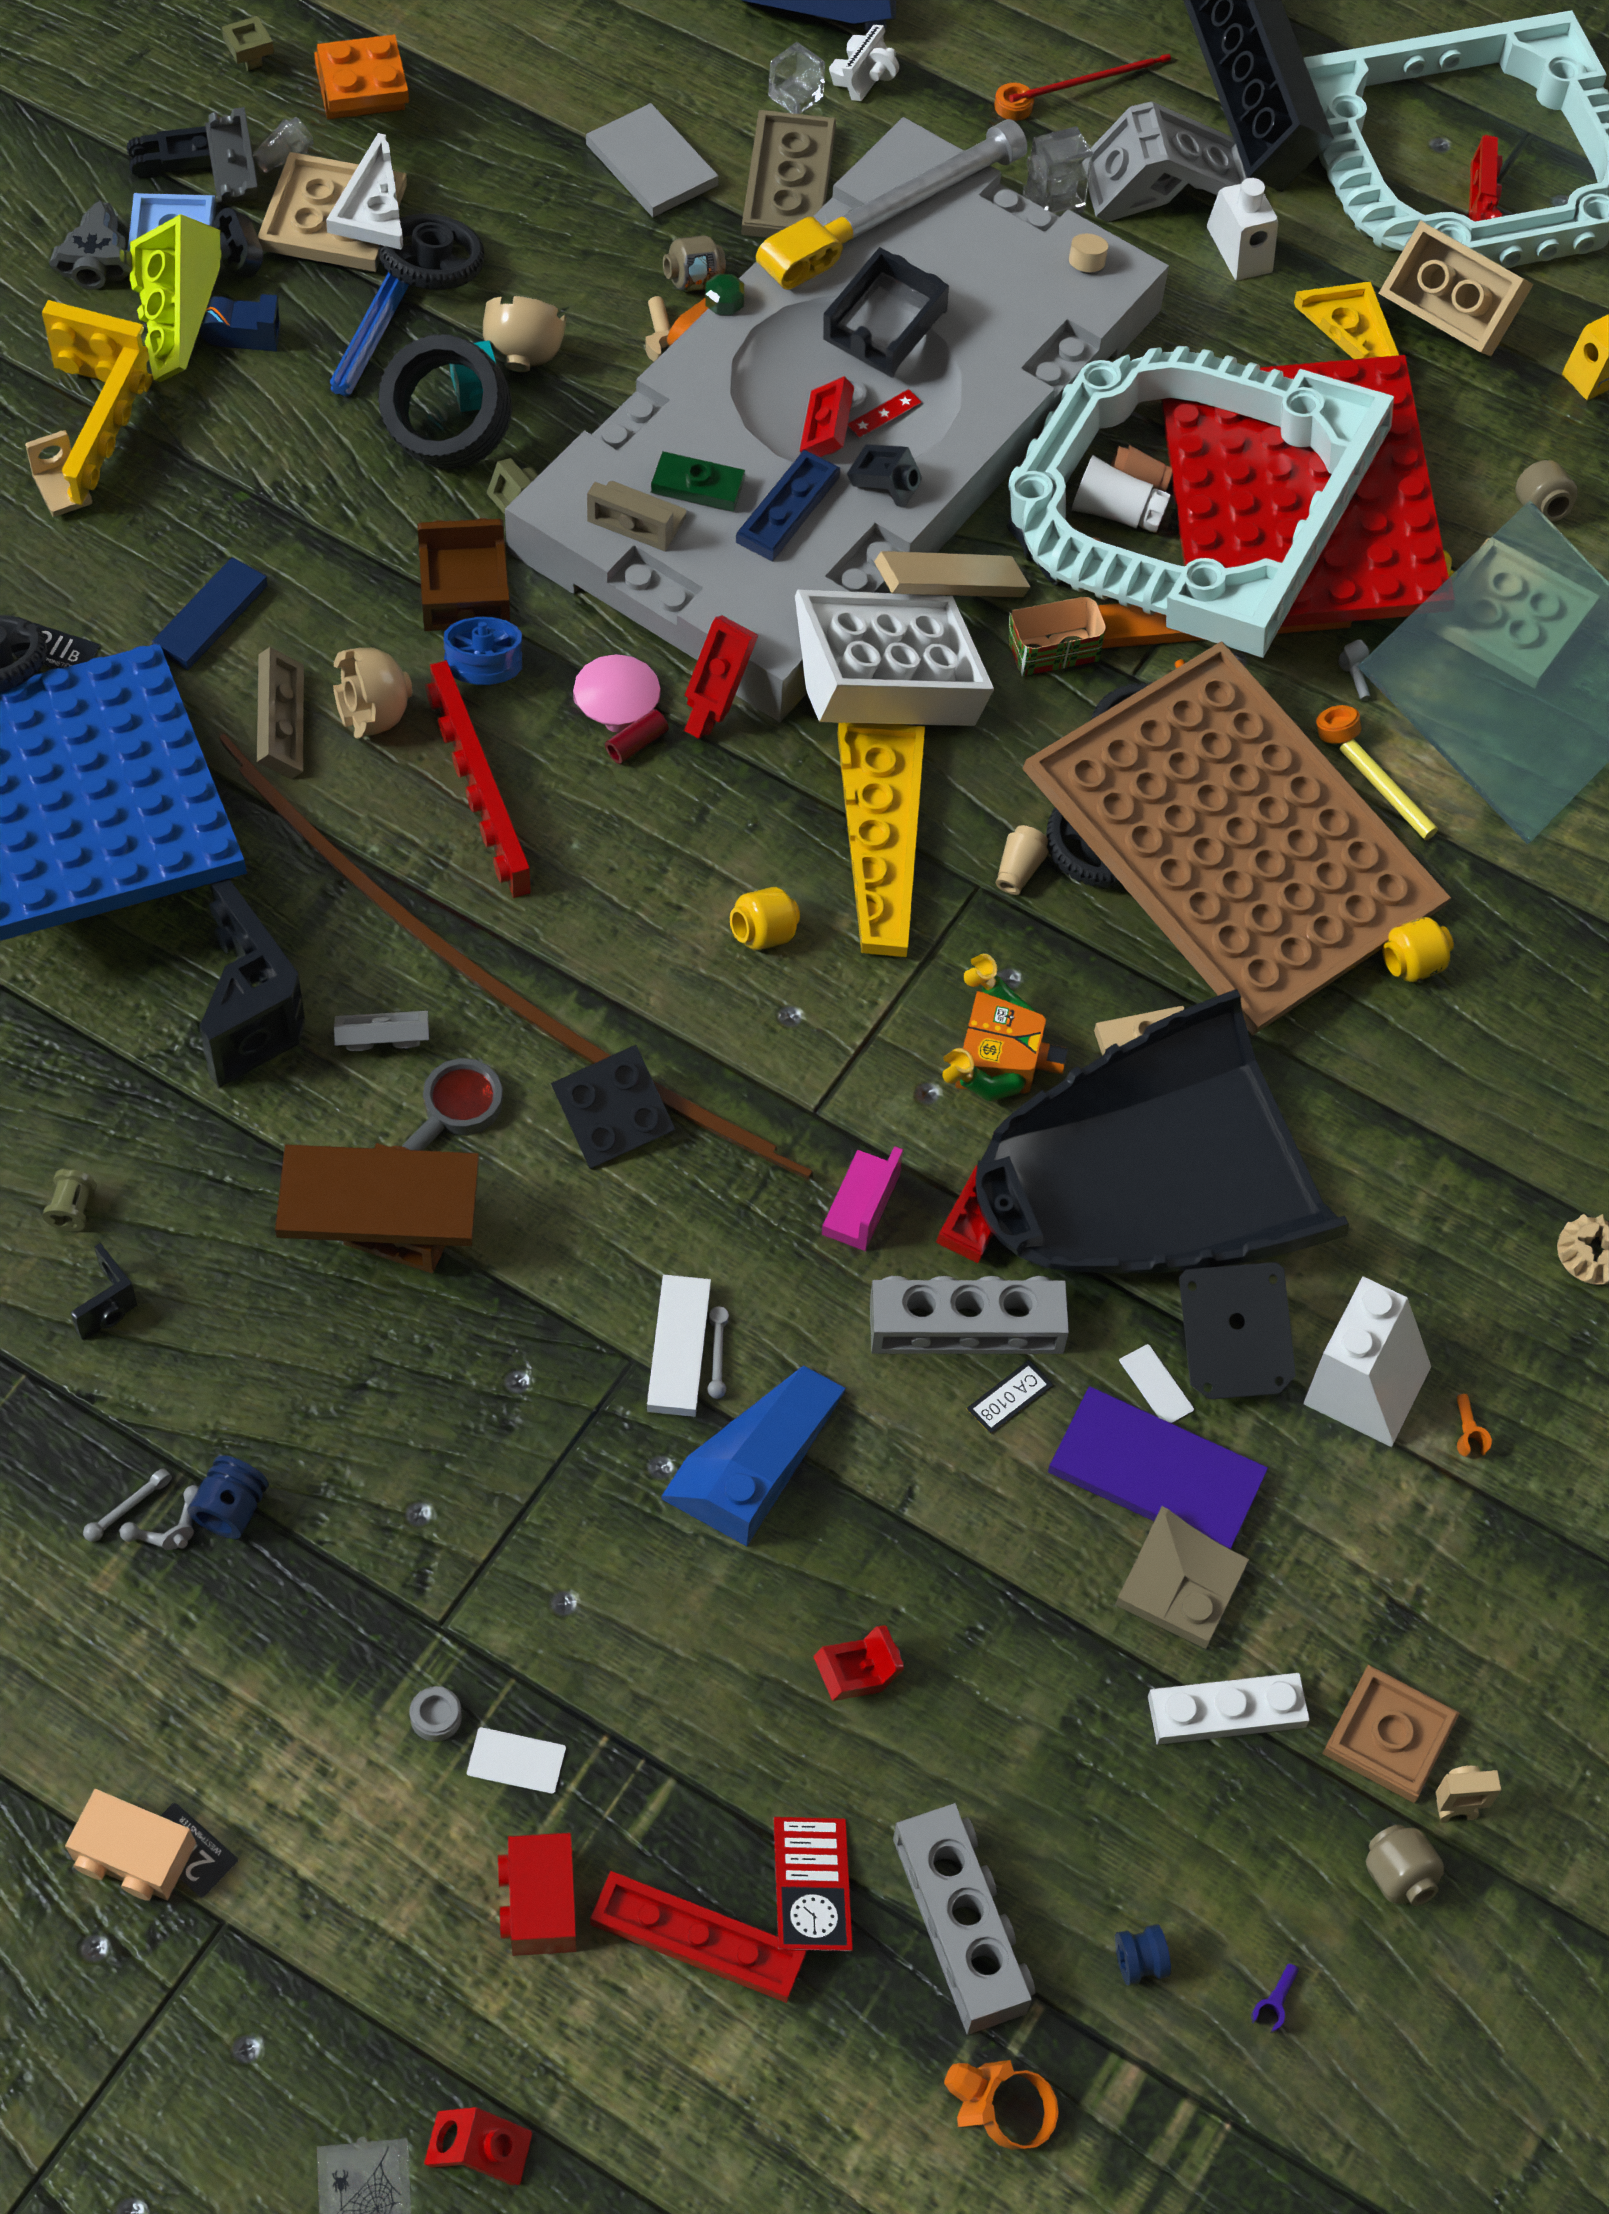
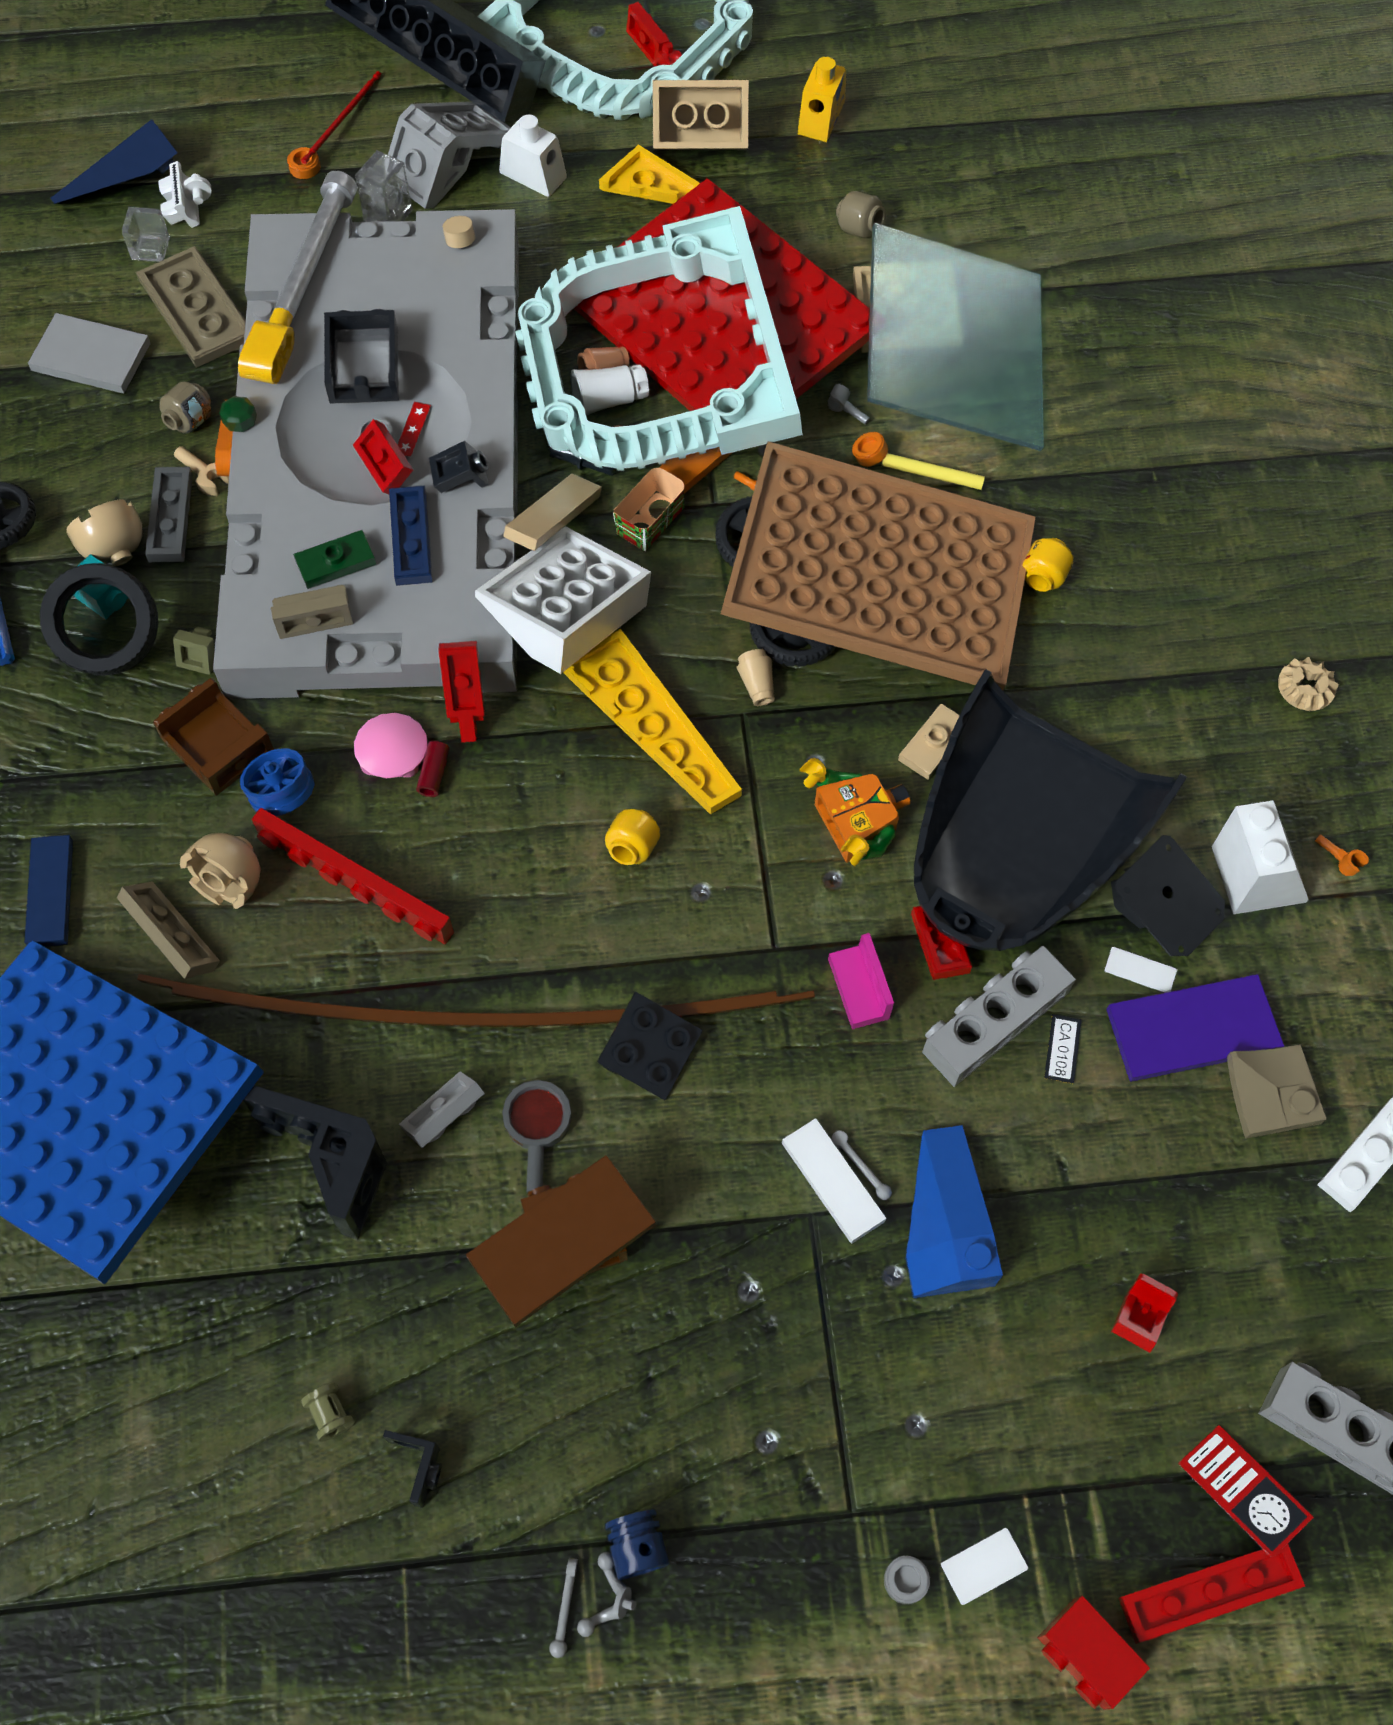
camera: 35 degrees left, 5 degrees up
none -> dark grey plate [145,467,193,562]

